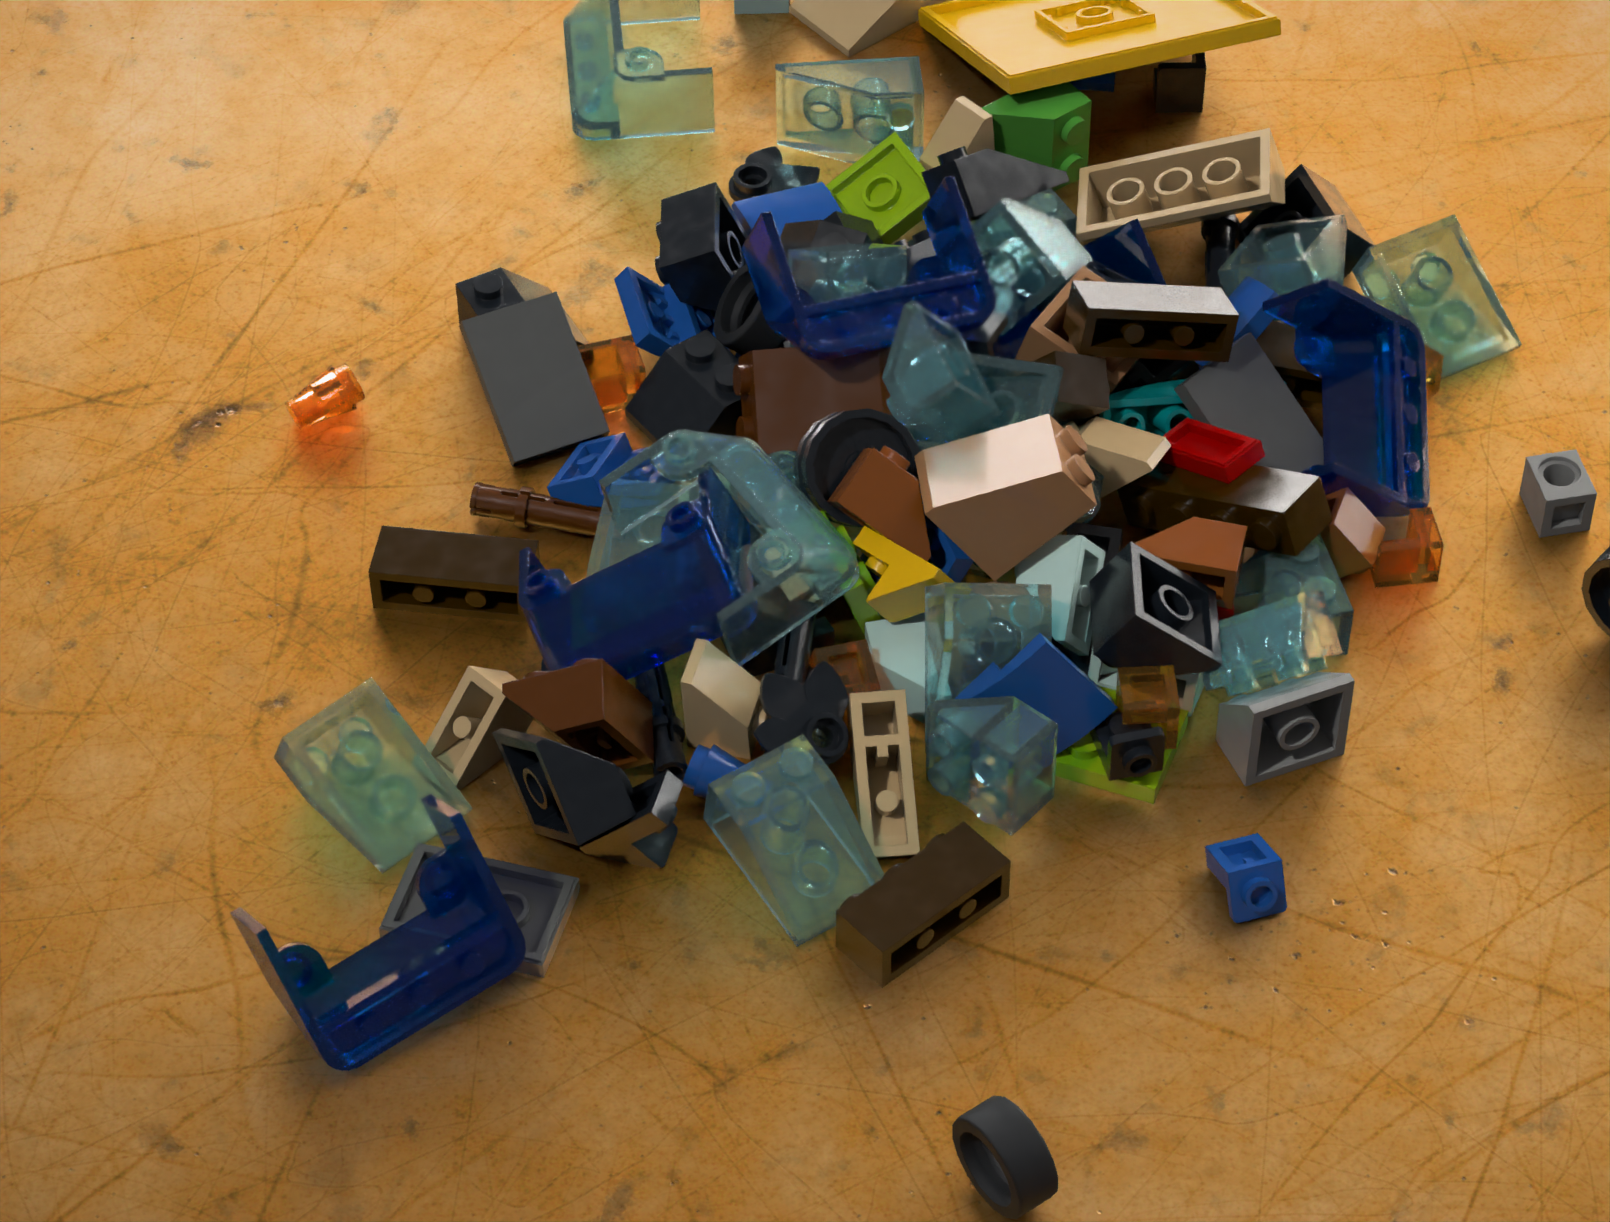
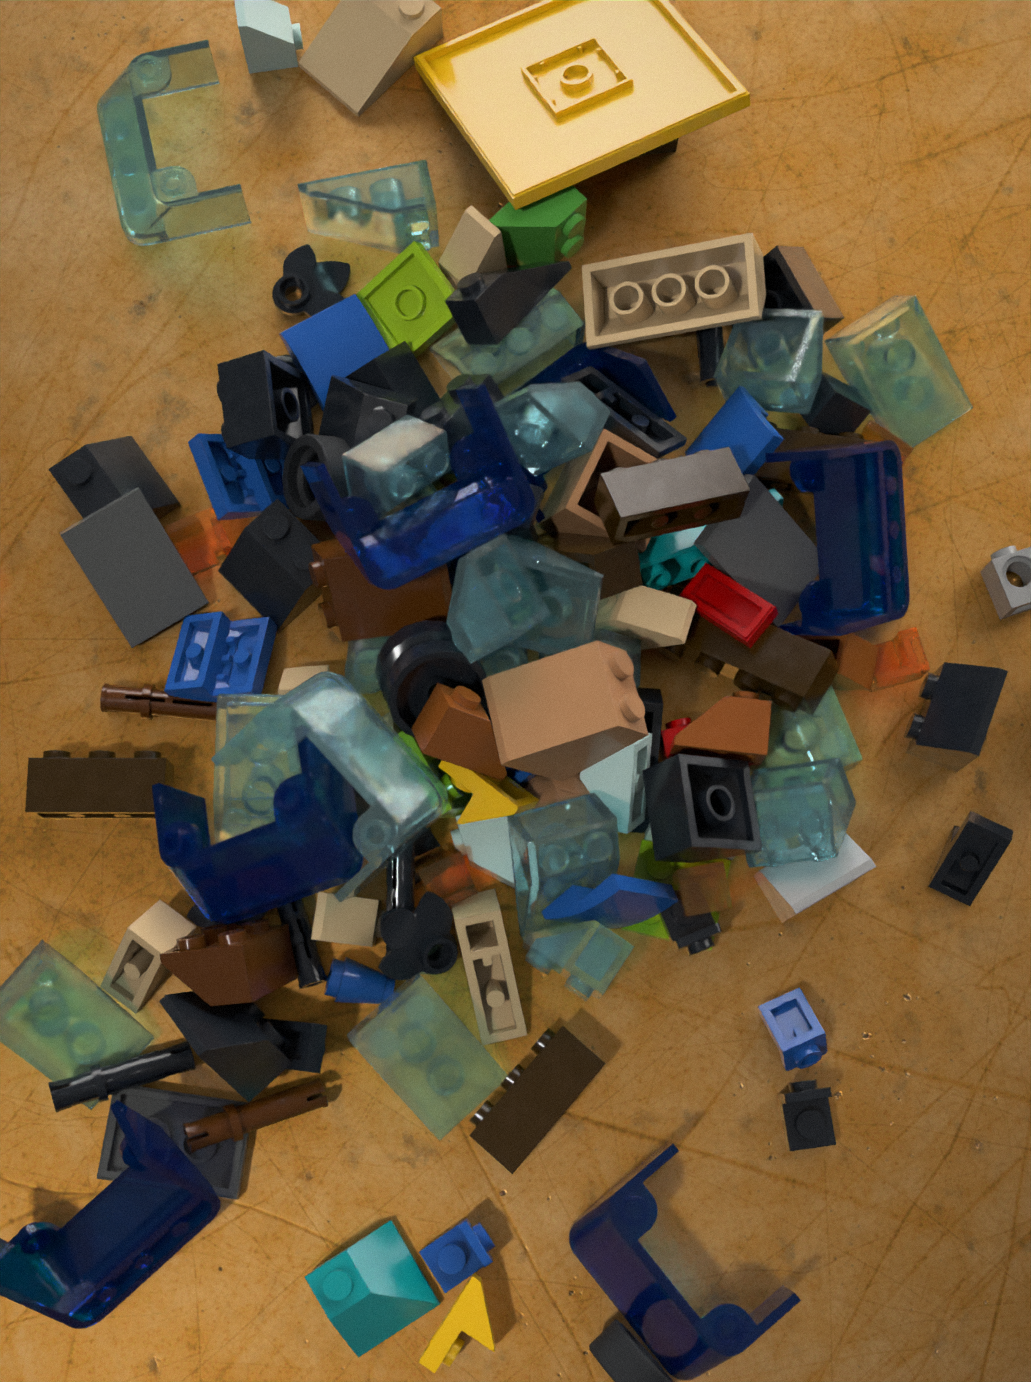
camera: 10 degrees left, 30 degrees up
none -> black pin [48,1041,196,1112]
none -> reddish brown pin [182,1077,328,1154]
none -> teal slope [305,1220,440,1358]
none -> blue bracket [419,1218,496,1293]
none -> yellow slope [419,1273,495,1373]
none -> clear blue windscreen [568,1142,801,1380]
none -> black bracket [778,1079,836,1151]
none -> black slope [904,662,1008,772]
none -> black slope [928,811,1013,906]

